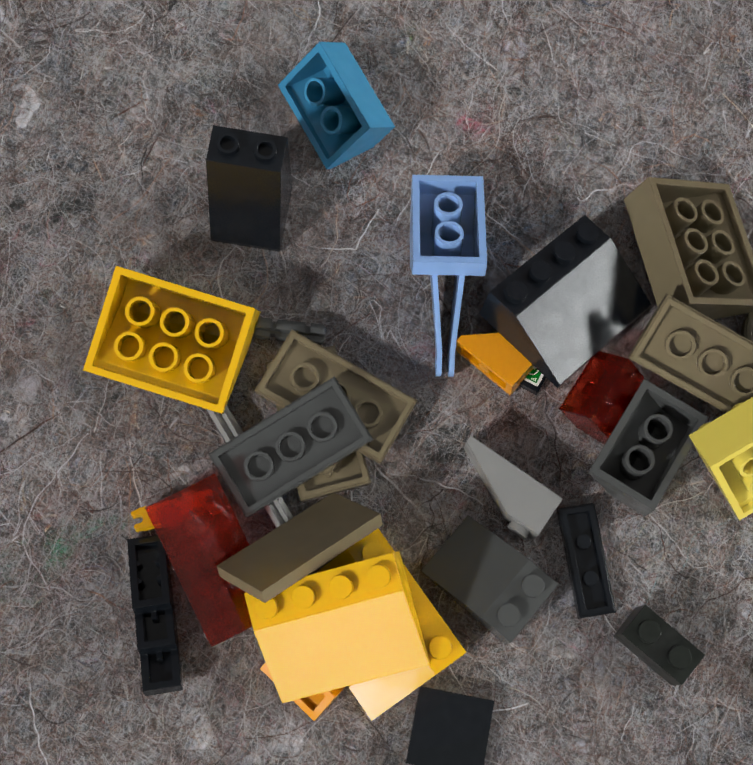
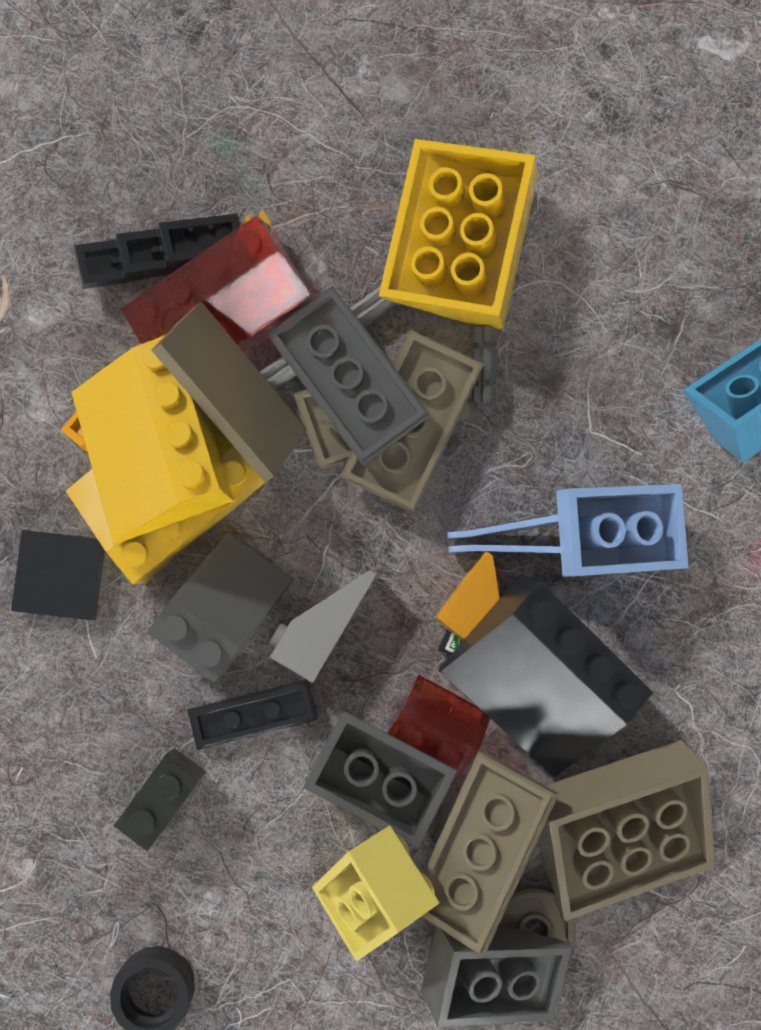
camera: 90 degrees right, 10 degrees up
black slope [206,125,292,252] -> none

